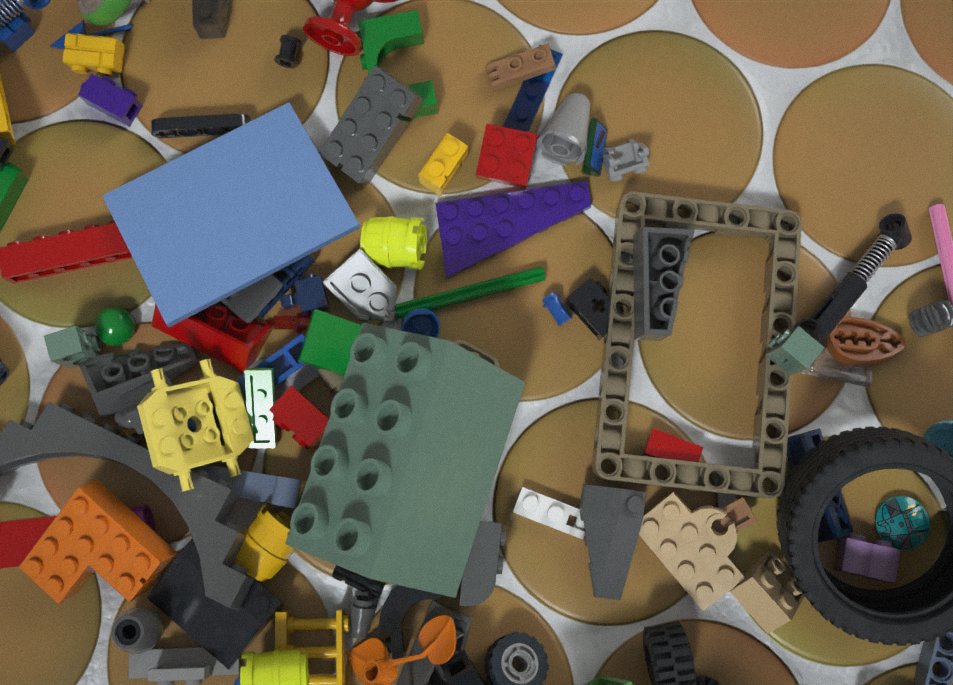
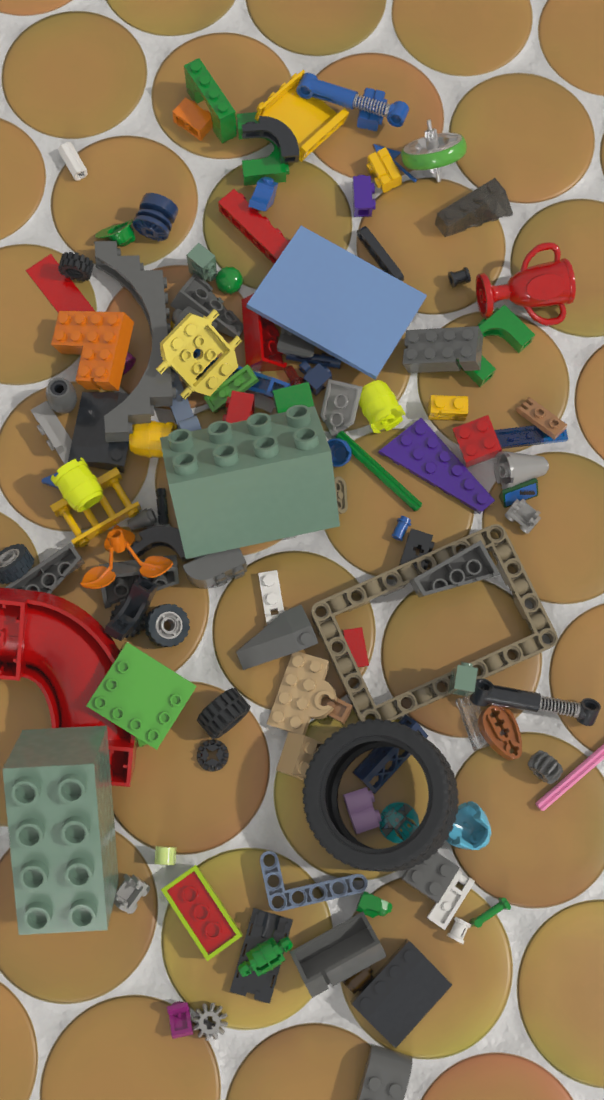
camera: 55 degrees right, 5 degrees down
none -> blue arch [248,177,278,212]

